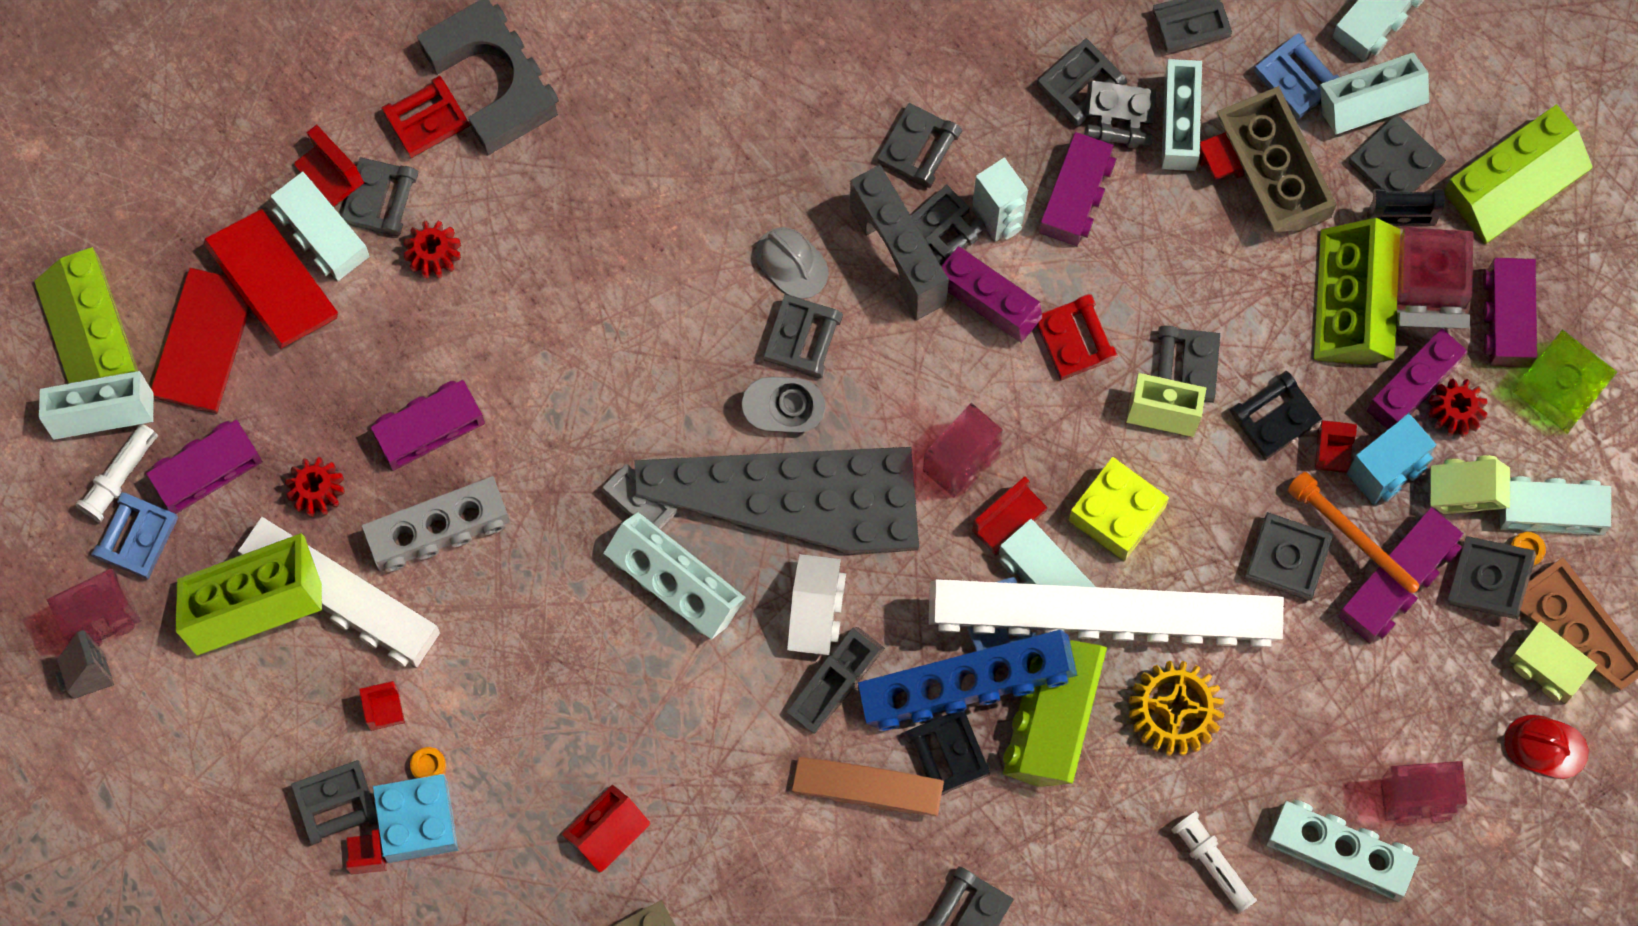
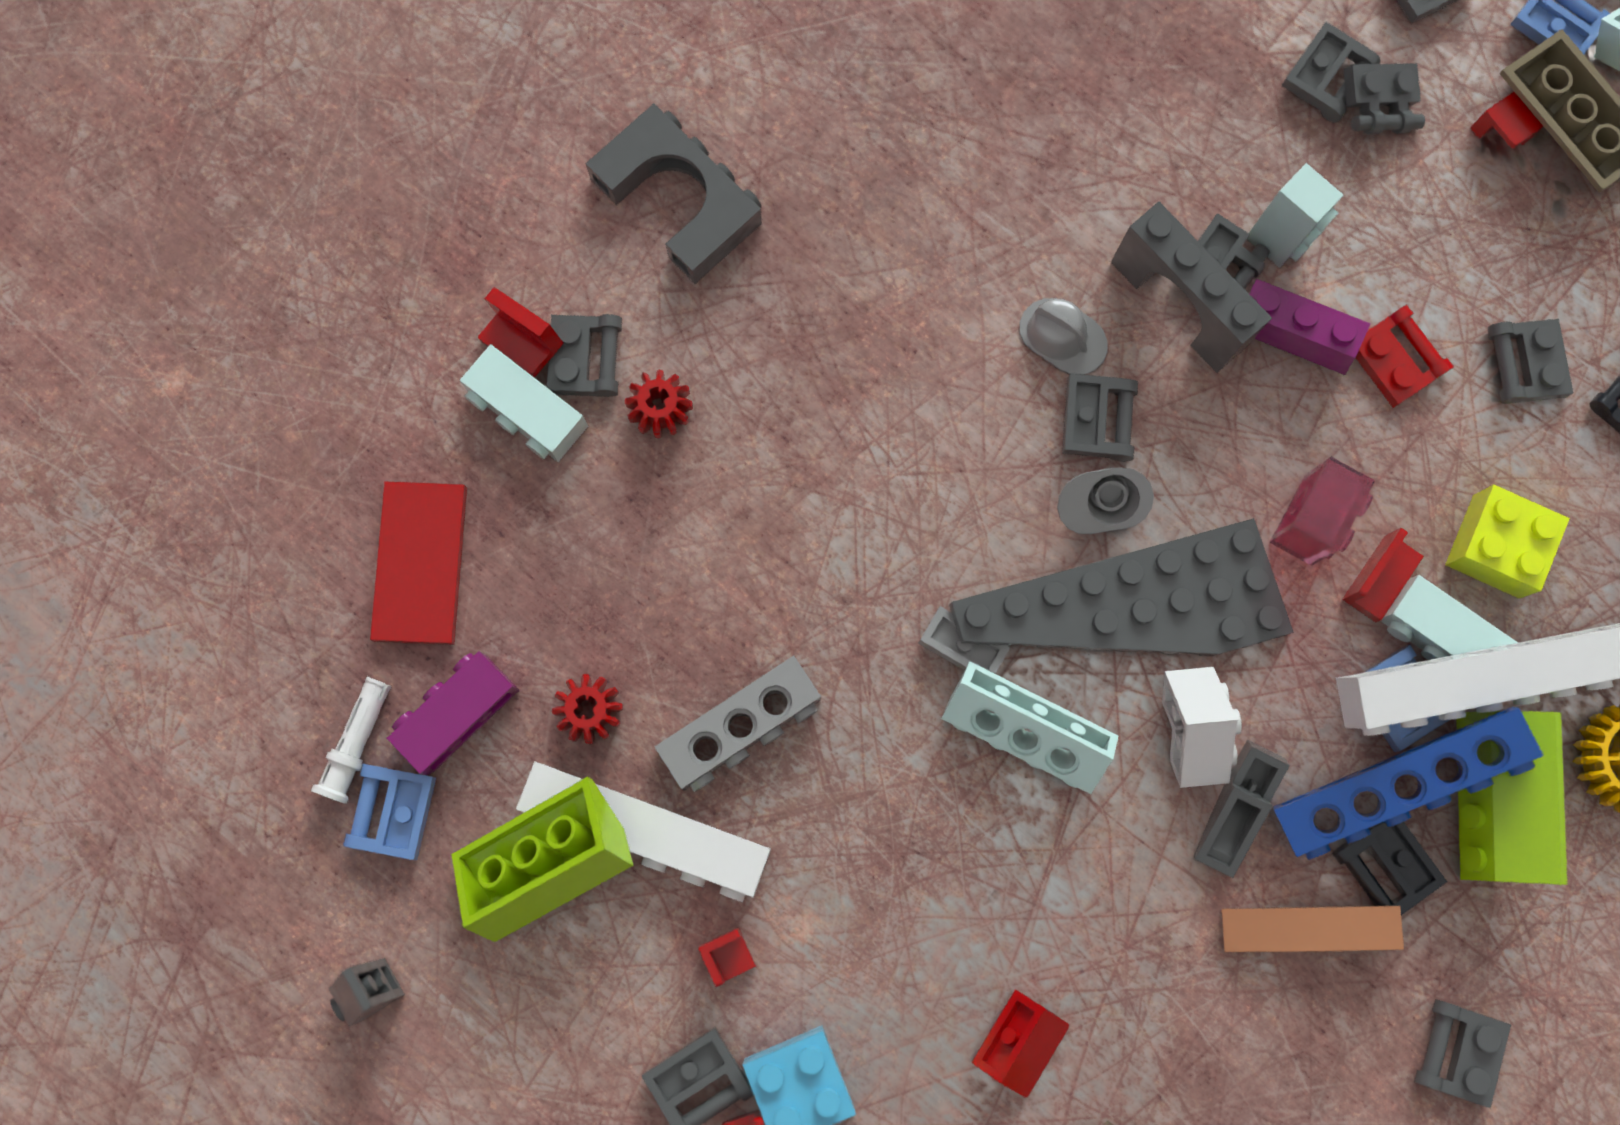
camera: 15 degrees left, 5 degrees up
lime slope [34,247,138,384] -> none
light aqua brick [39,371,154,440] -> none
clear pink brick [47,568,141,646] -> none
red tile [204,209,339,349] -> none
magenta brick [371,379,485,471] -> none
red plate [381,75,470,158] -> none
light orange tile [410,747,447,779] -> none
dark grey plate [877,103,963,188] -> none
magenta brick [1039,132,1117,247] -> none
yellowish green brick [1126,373,1206,437] -> none
light aqua brick [1162,59,1202,171] -> none

